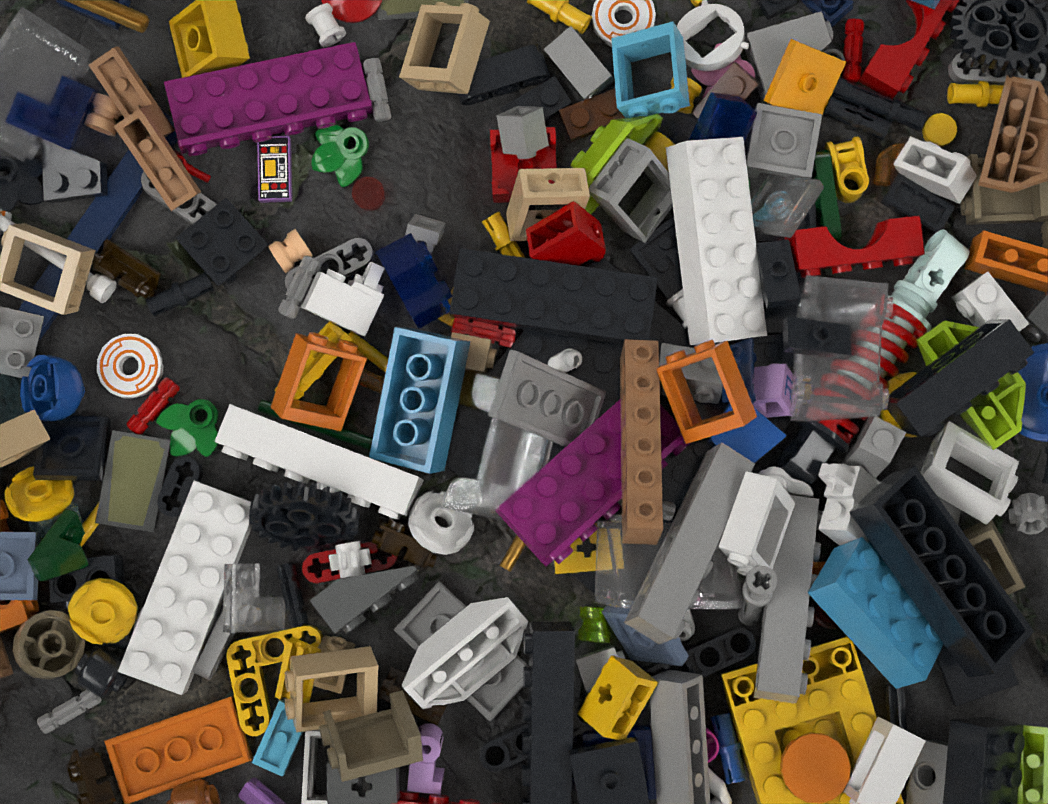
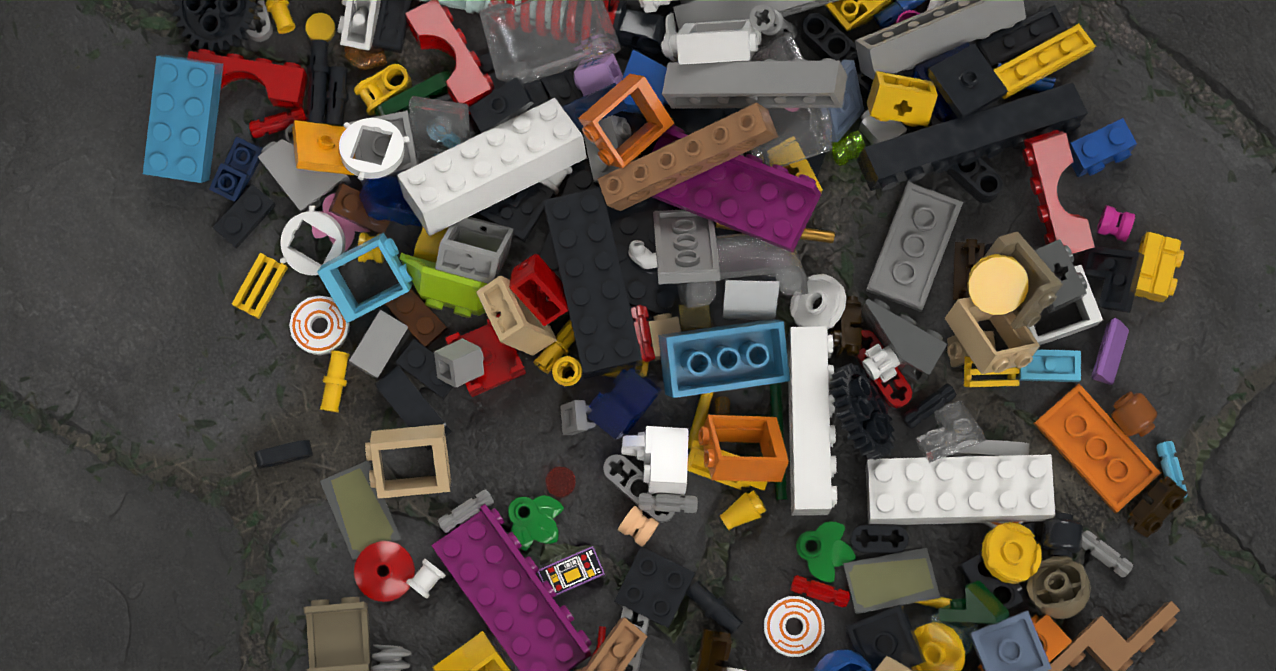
camera: 115 degrees left, 5 degrees down
yellow beam [226,625,323,736] -> none
white wedge [402,597,528,709] -> none
lavender leg [407,723,445,795] -> none
black plate [783,316,852,360] -> none
none -> white piece [339,118,410,180]
none -> yellow cone [552,356,582,386]
none -> yellow cone [720,490,767,530]
none -> white sticker [723,280,780,320]
none -> yellow tile [967,254,1029,315]

